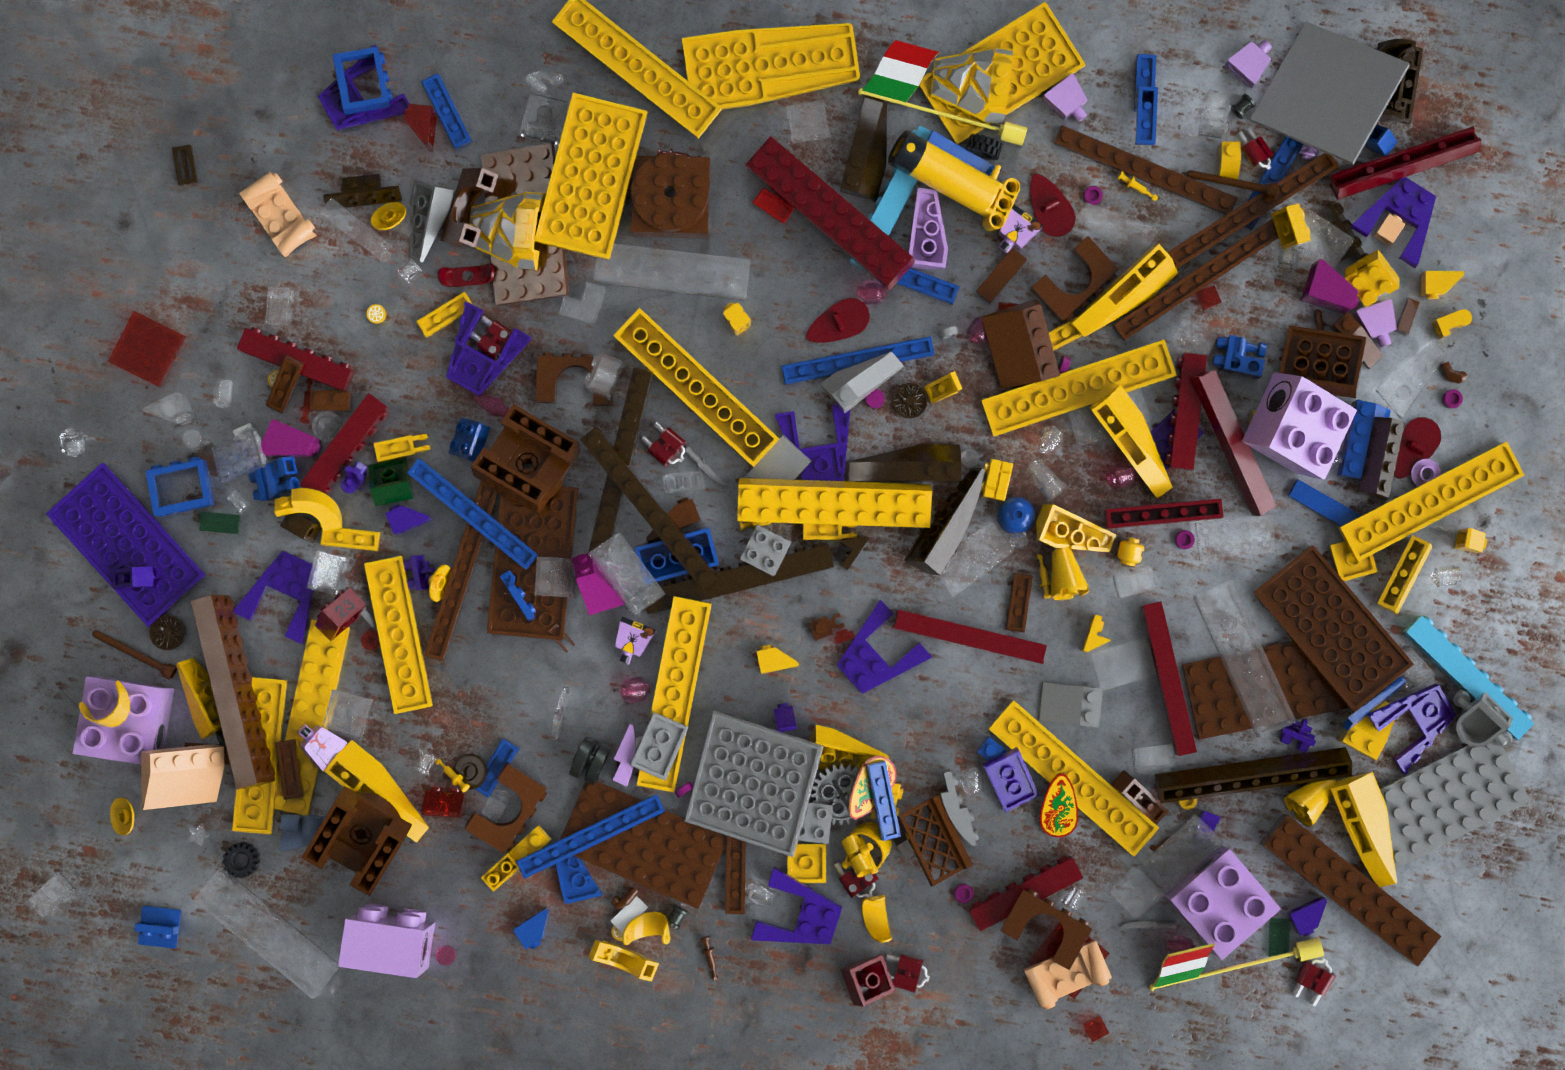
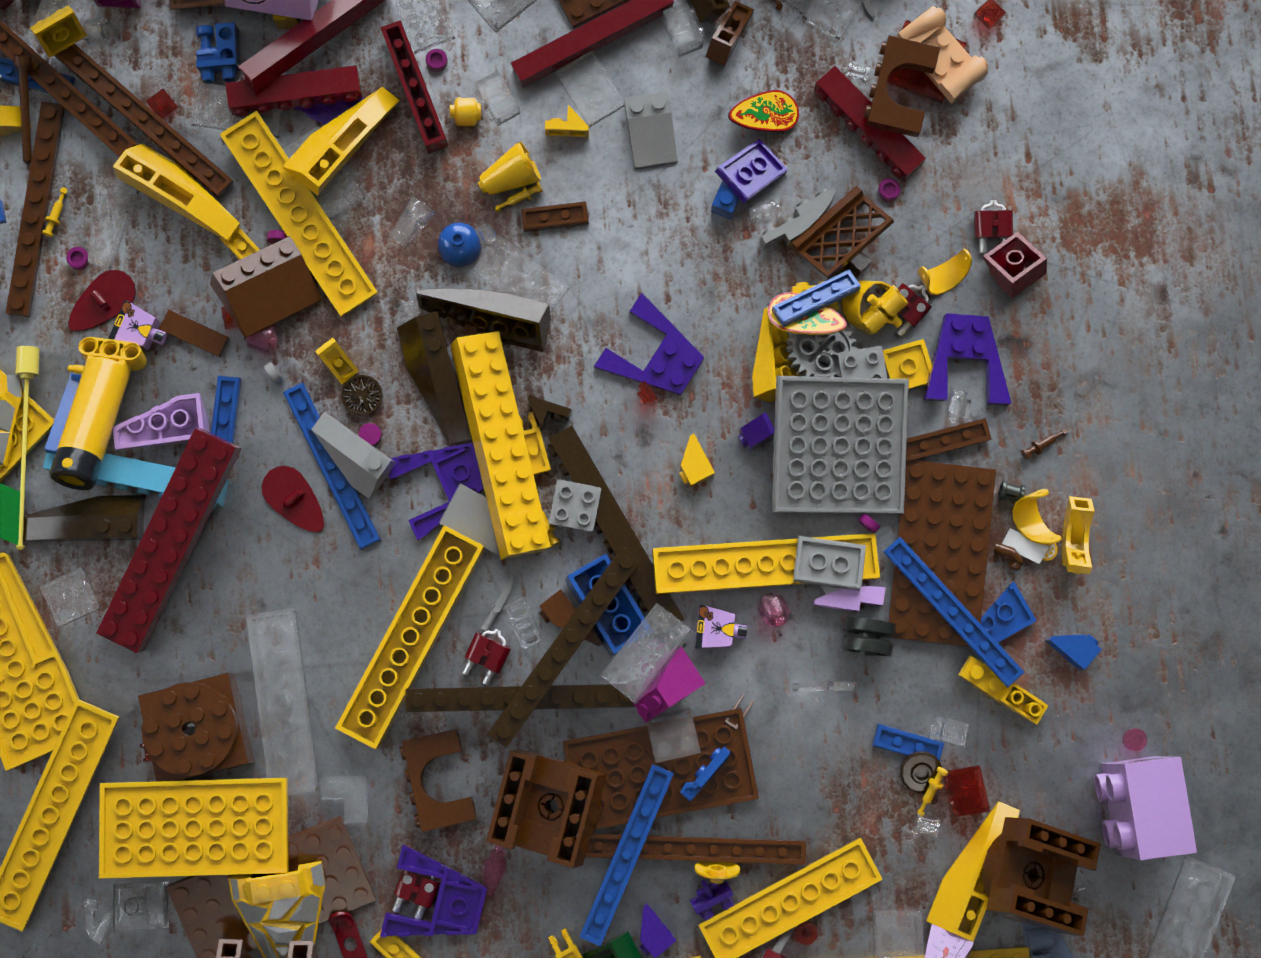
camera: 110 degrees left, 5 degrees down
blue bracket [449,418,491,462] -> none
reddish brown arch [465,762,547,854] -> none
clear brick [584,352,624,400] -> none
yellow brick [723,302,751,335] -> none
red tile [752,187,794,225] -> none
reddish brown plate [808,613,845,641] -> none
clear pink head [858,280,887,305] -> none
dark red tile [893,610,1047,664] -> none
black tyre [966,134,1003,160] -> none
yellow brick [980,459,1013,502] -> none
yellow plate [988,700,1159,857] -> none
reddish brown arch [1030,236,1119,323] -> none
clear head [1036,425,1065,454] -> none
yellow wedge [1036,504,1116,552] -> none
clear pink head [1106,462,1136,490] -> none

